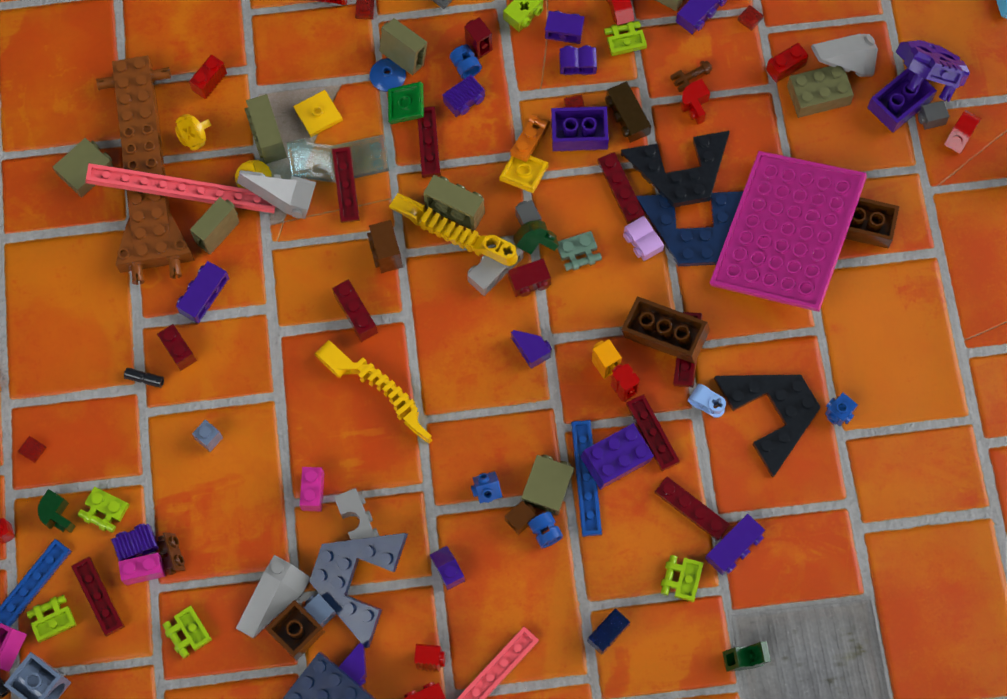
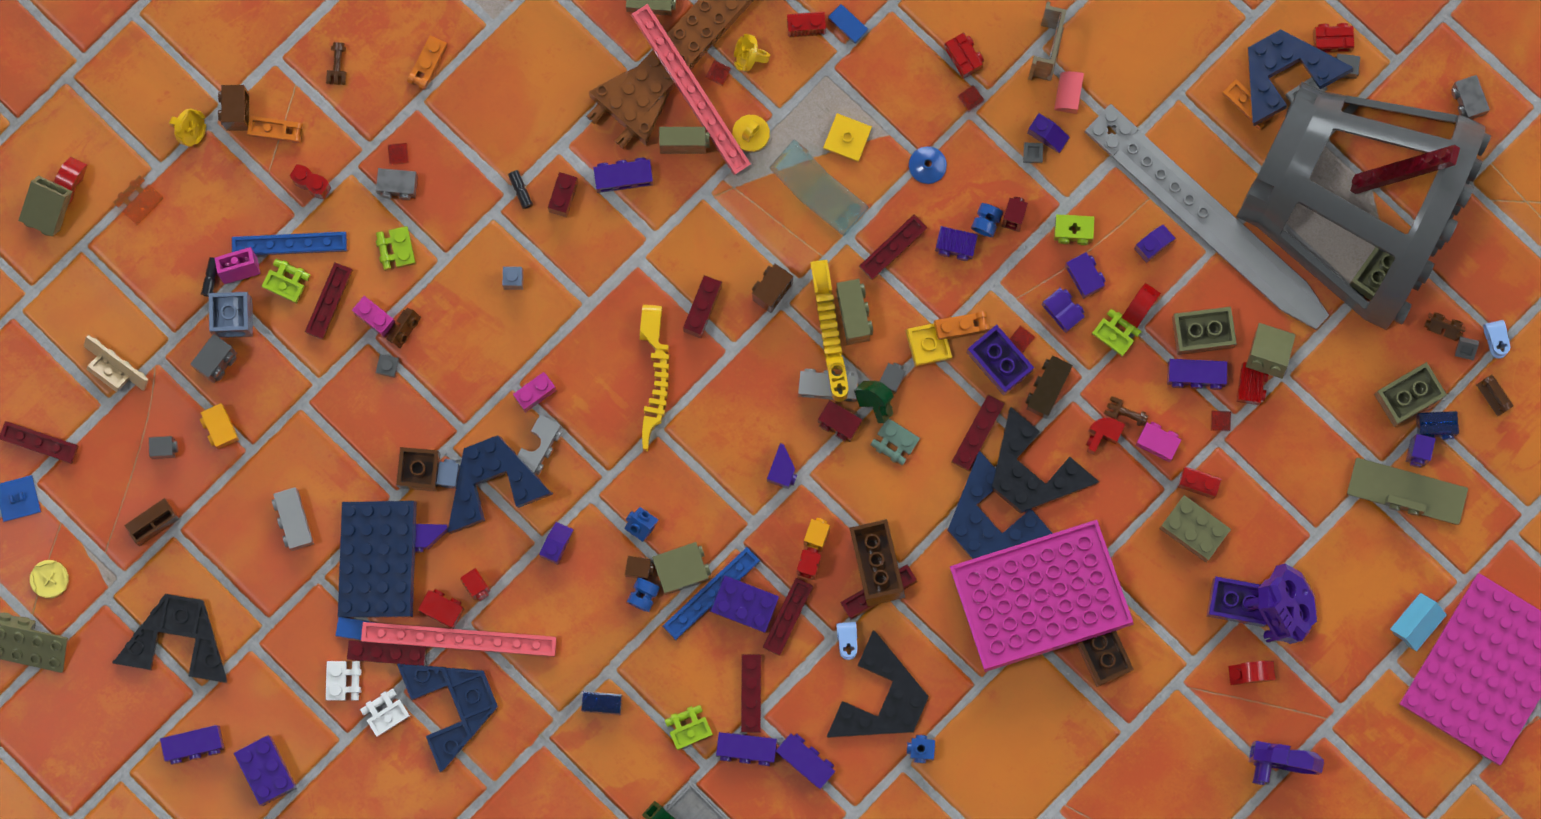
camera: 50 degrees right, 10 degrees up
dark green brick [38,489,76,533] -> none
dark purple brick [111,524,159,561] -> none
lime plate [162,606,212,659] -> none
light grey wedge [236,555,310,638] -> none
light grey wedge [237,170,316,219] -> none
olive brick [244,94,287,164] -> none
dark red plate [332,147,360,223] -> none
olive brick [379,18,428,75] -> none
green tile [388,81,424,124] -> none
lavender brick [623,216,664,261] -> none
light grey wedge [811,34,878,77] -> none
dark grey brick [918,101,949,130] -> none
none -> flat silver brick [376,168,418,200]
none -> dark grey plate [376,354,399,378]
none -> clear red plate [706,60,731,86]
none -> dark purple brick [776,733,835,790]
none -> blue tile [828,4,868,44]
none -> dark pink brick [1135,422,1182,463]

